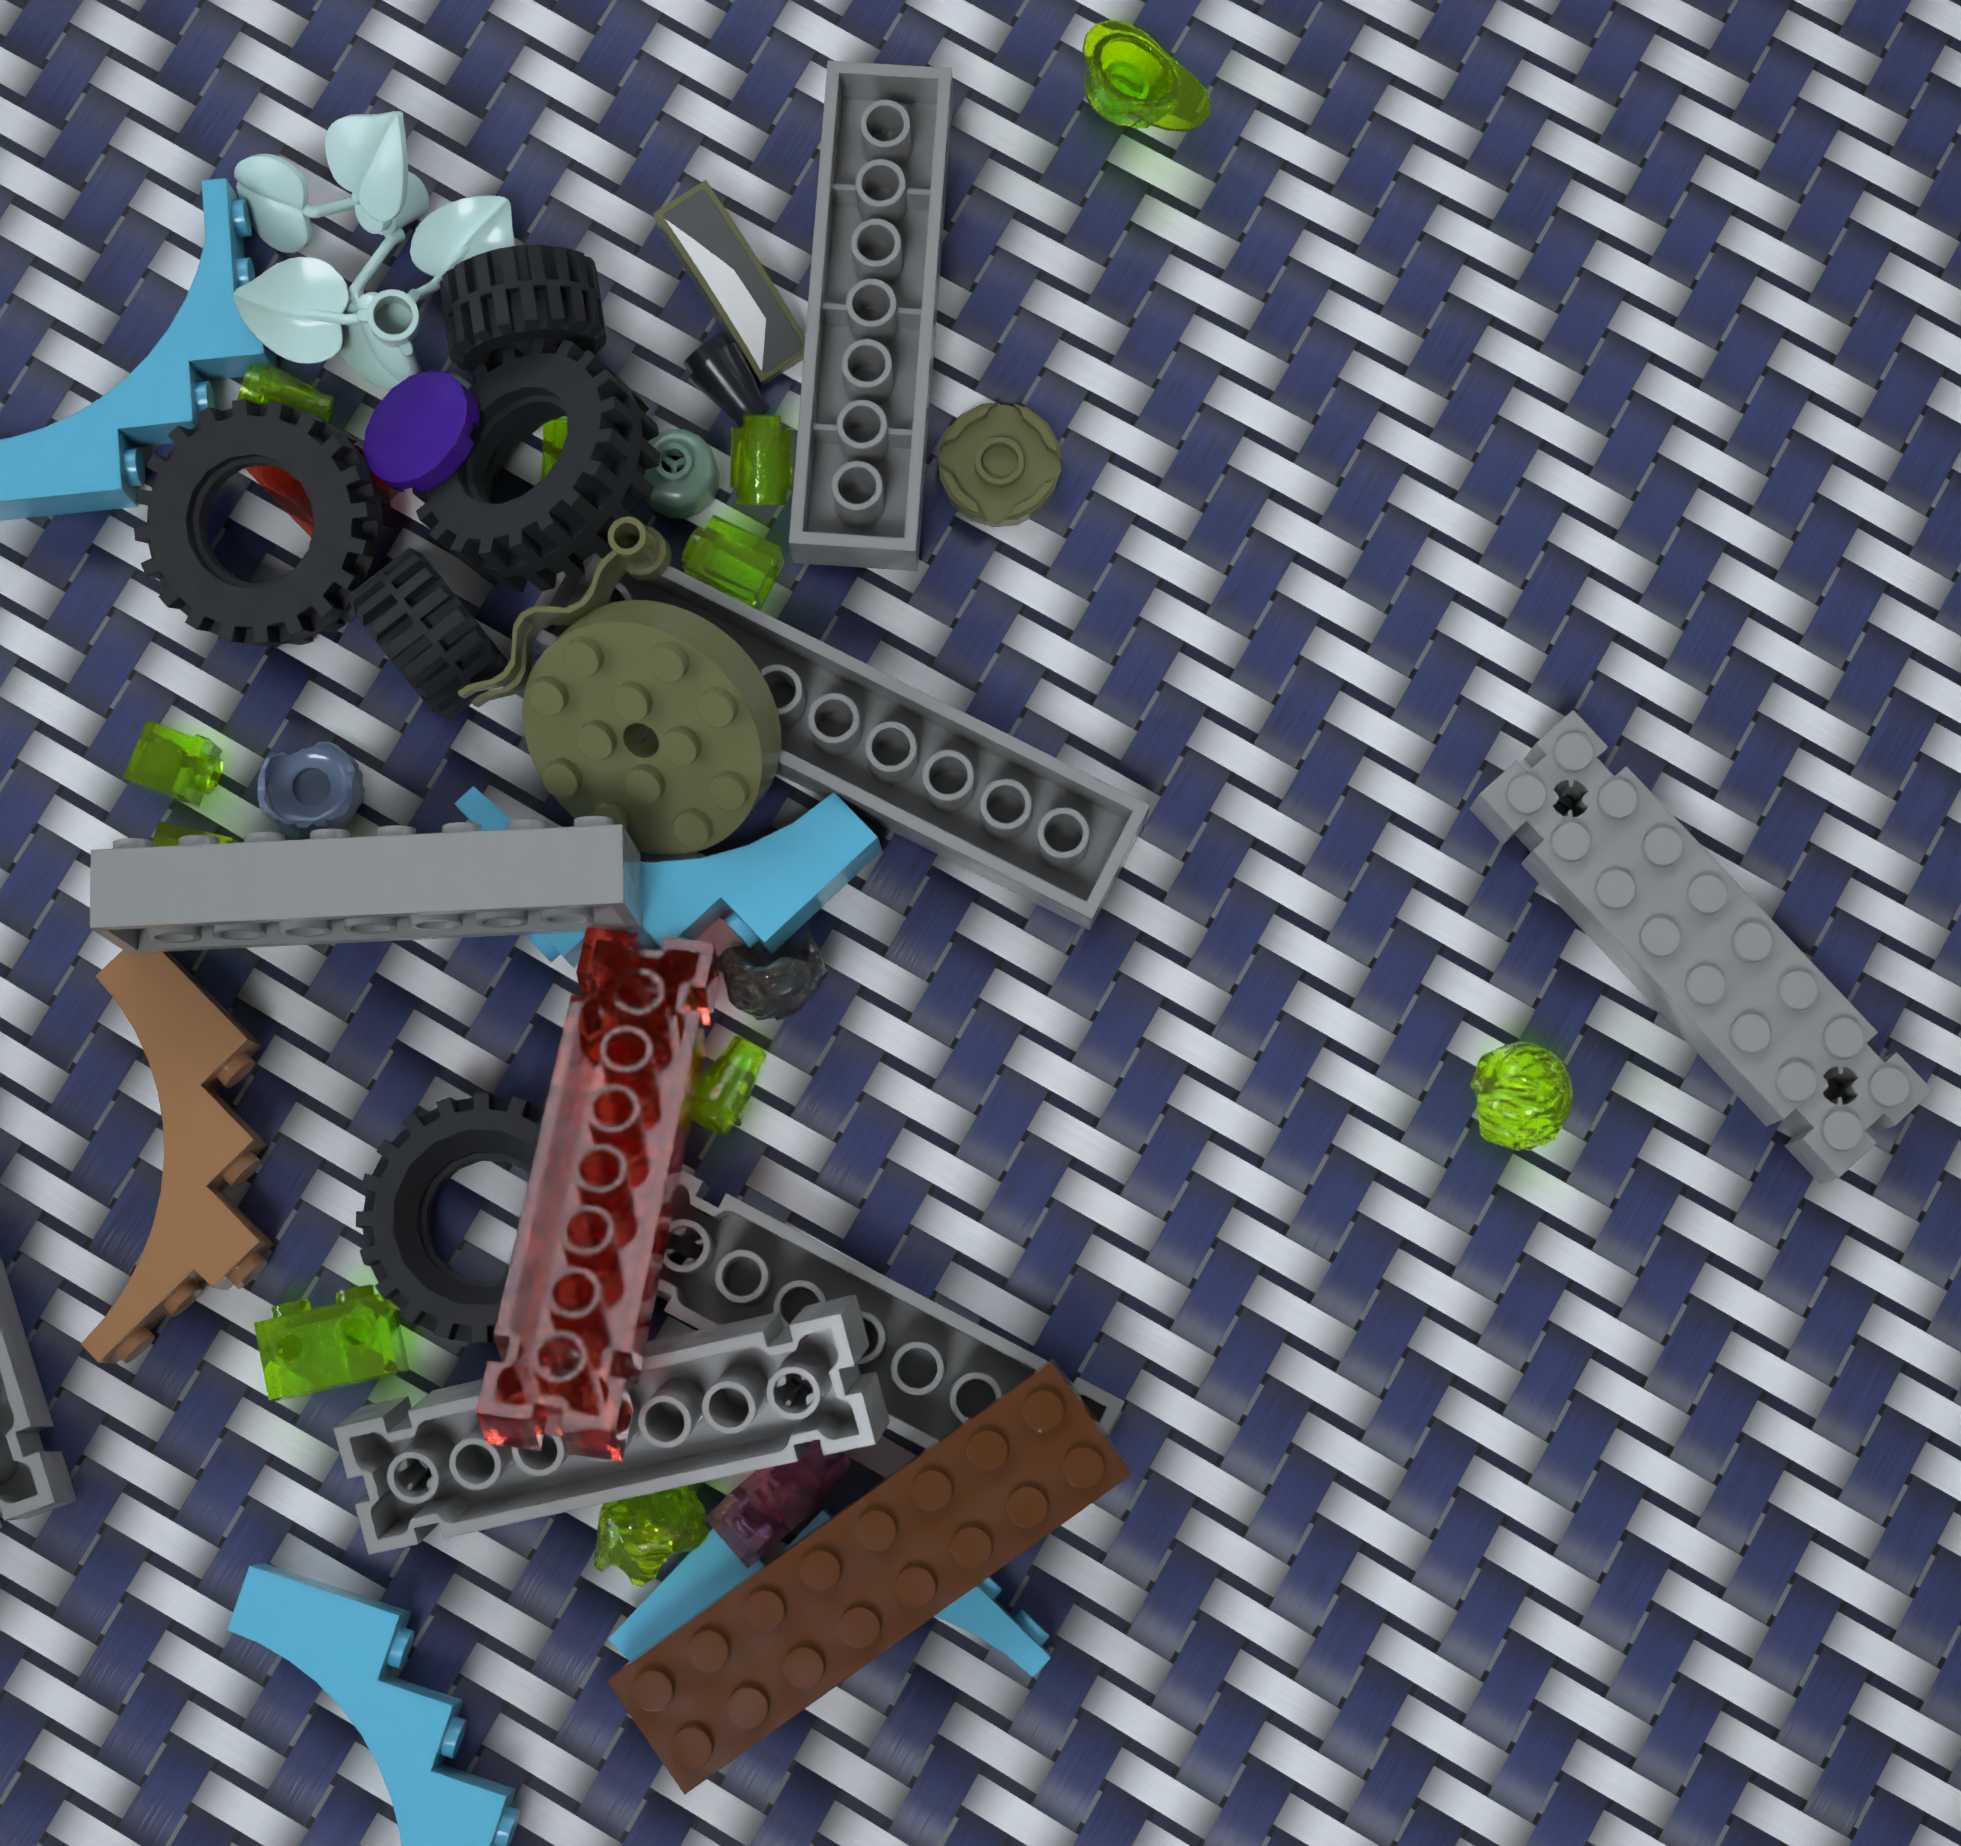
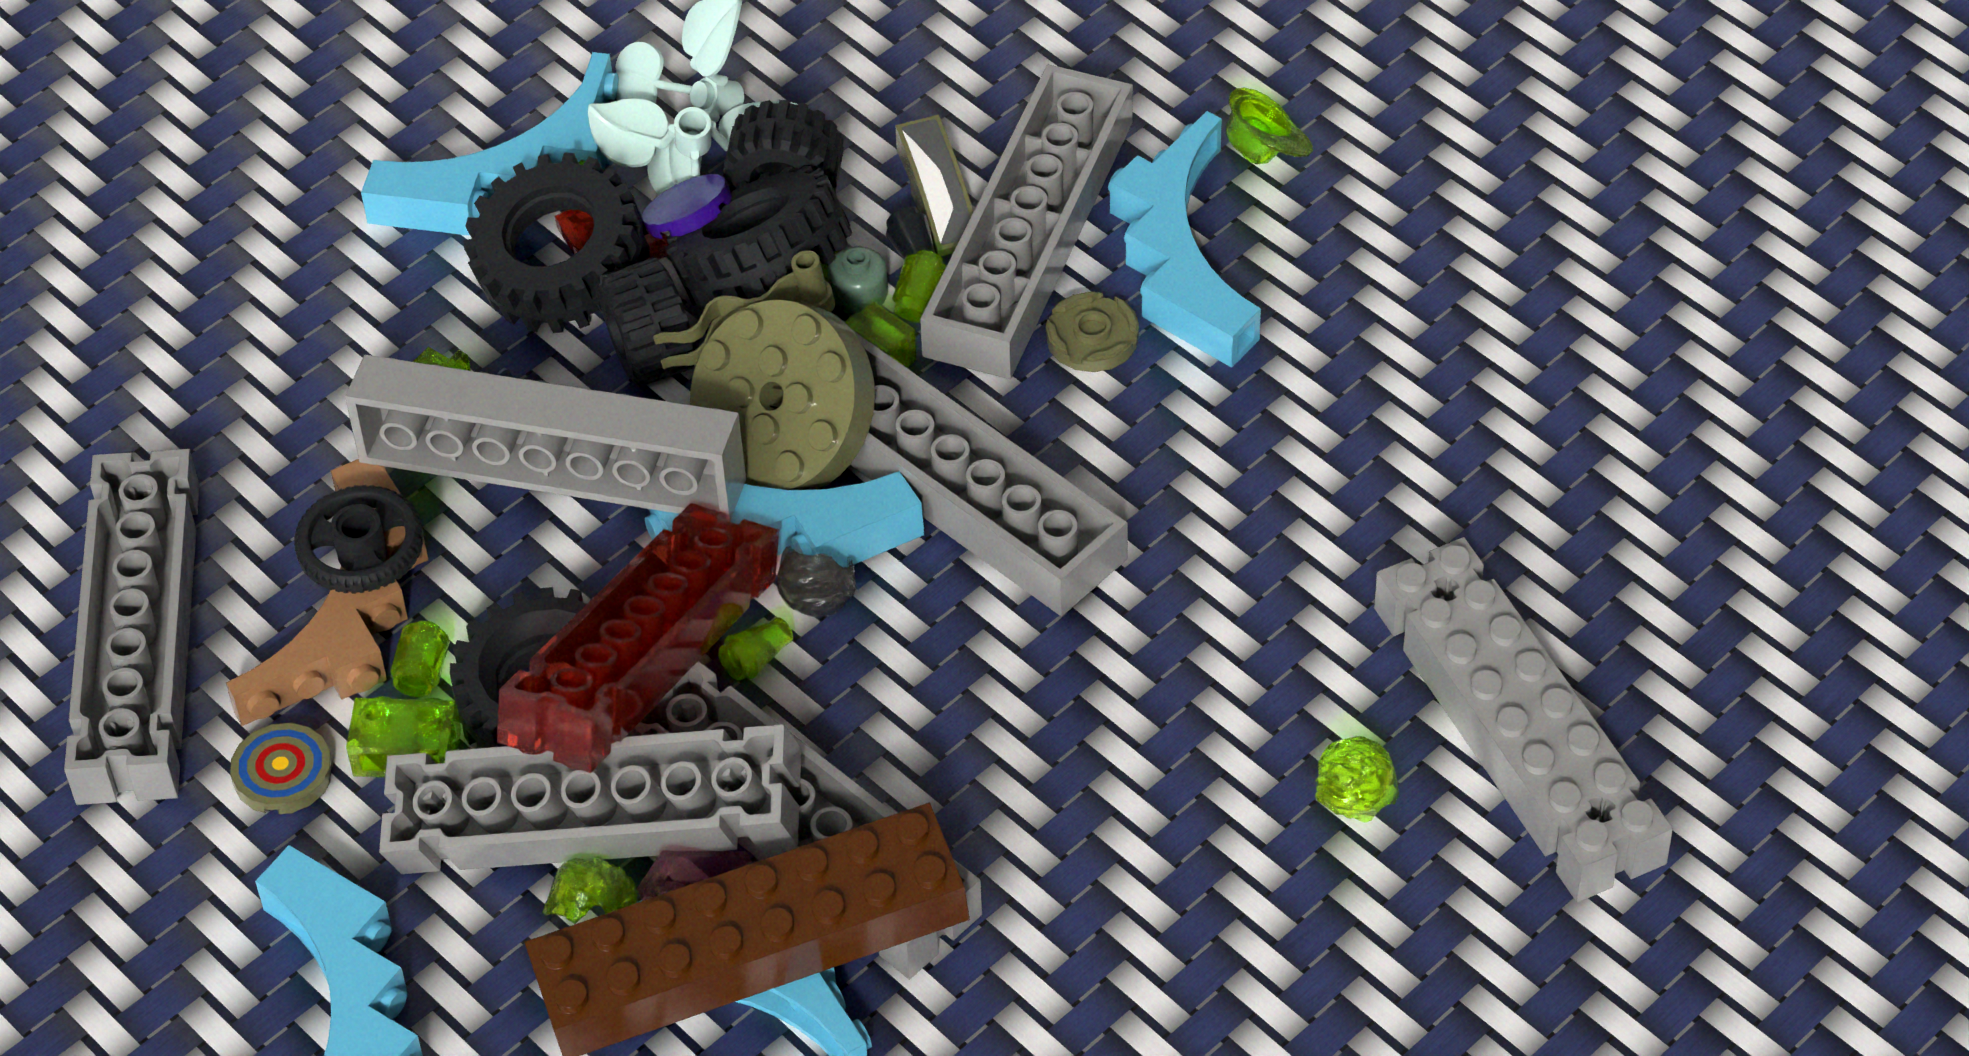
camera: 15 degrees right, 30 degrees down
none -> olive tile [230,723,333,814]
none -> black wheel [294,485,424,594]
none -> clear neon green brick [391,621,450,697]
none -> medium azure arch [1108,111,1261,368]

